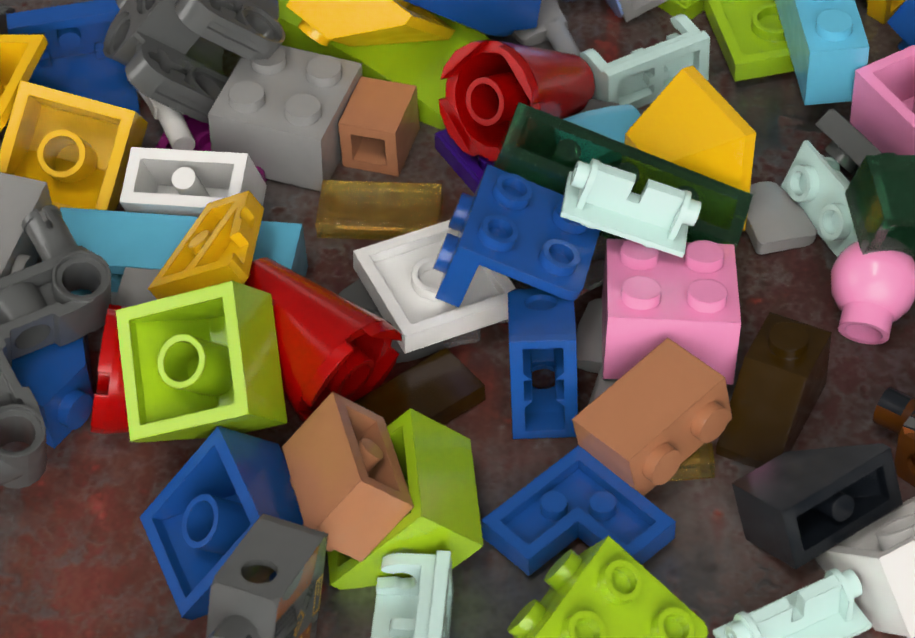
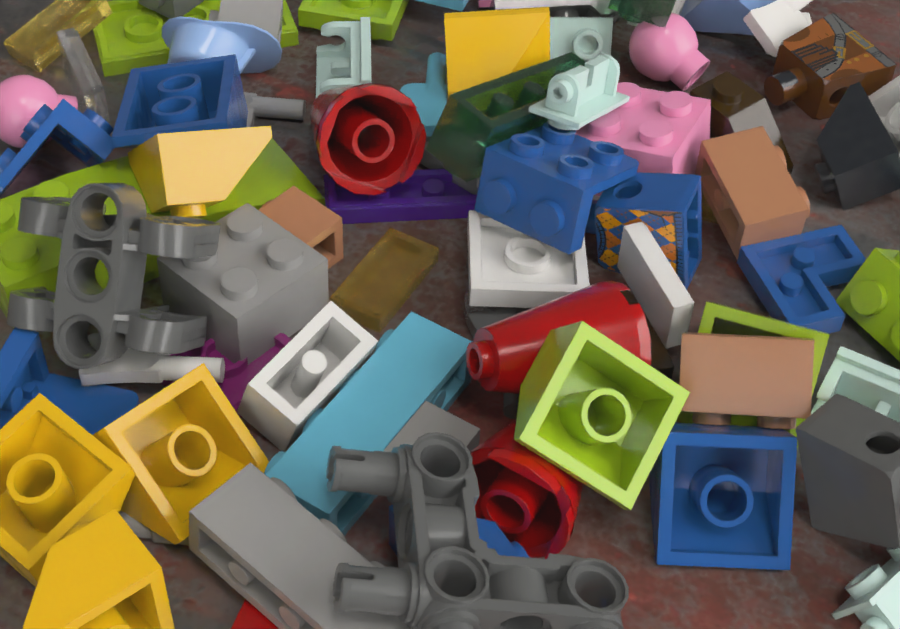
camera: 70 degrees left, 0 degrees up
yellow wing [148,190,264,300] -> none
none -> white tile [617,221,694,348]

